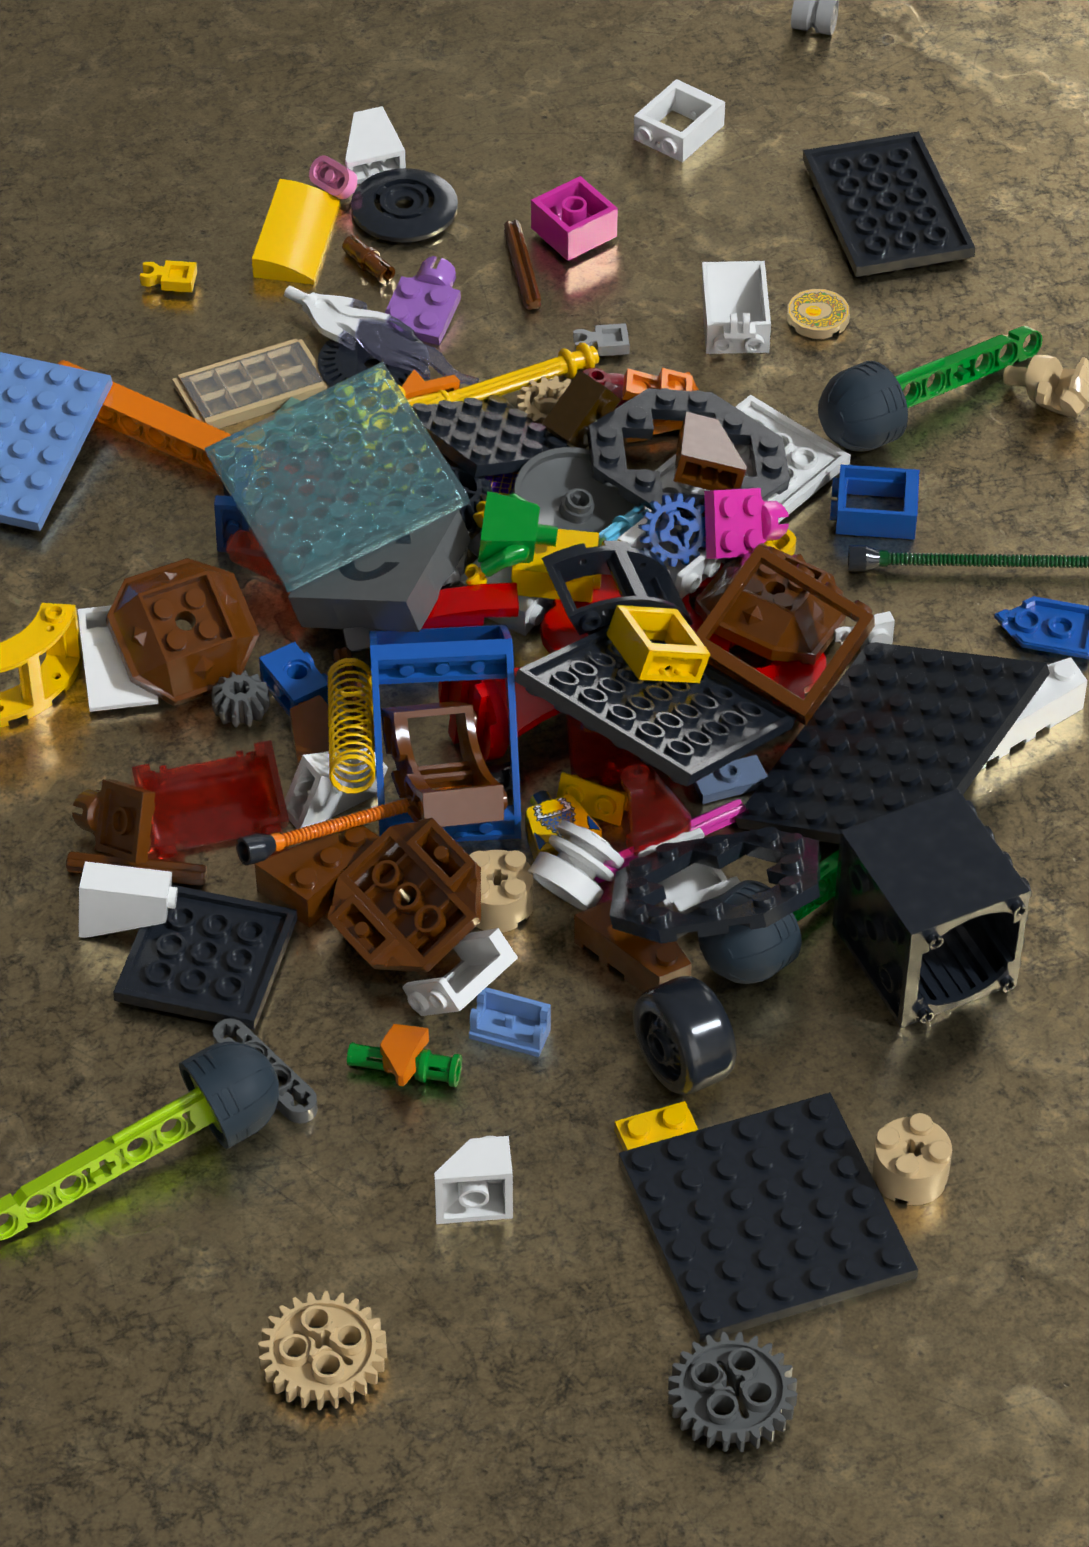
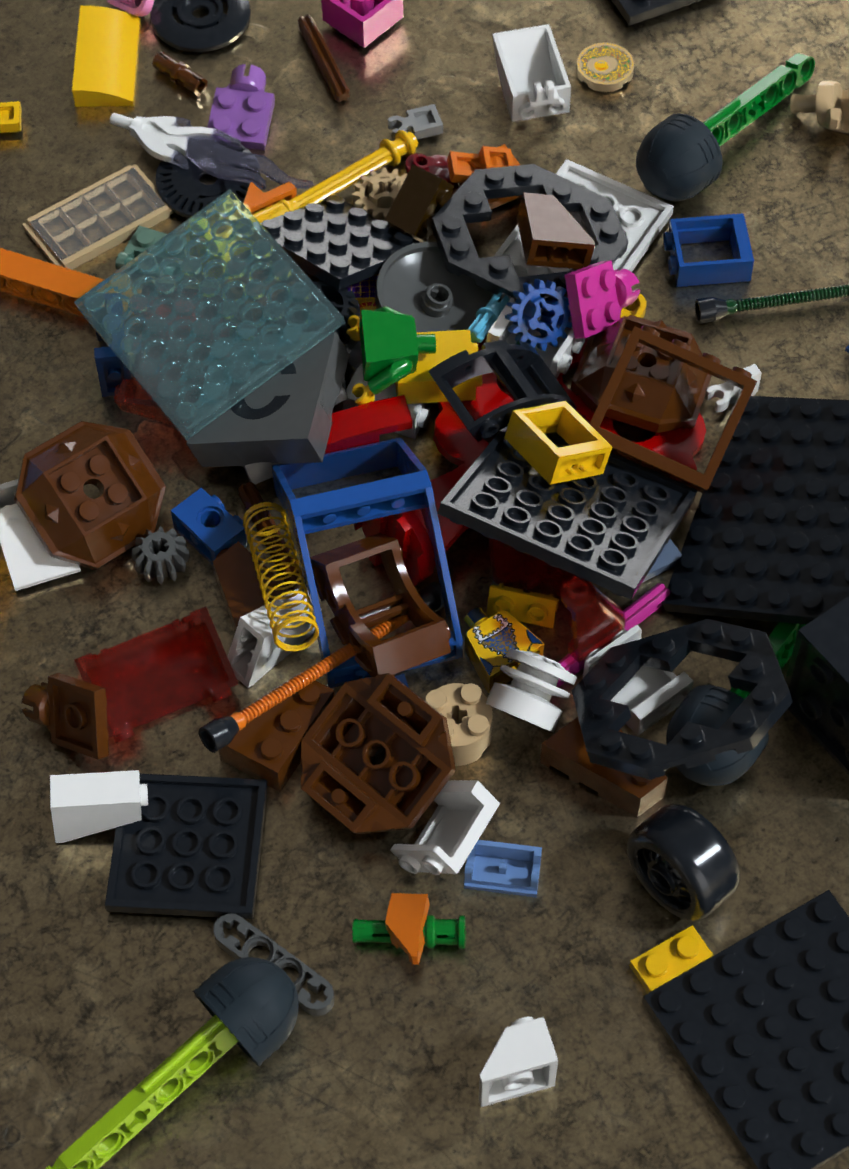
camera: 10 degrees left, 10 degrees up
reddish brown axle [66,851,207,886] -> none

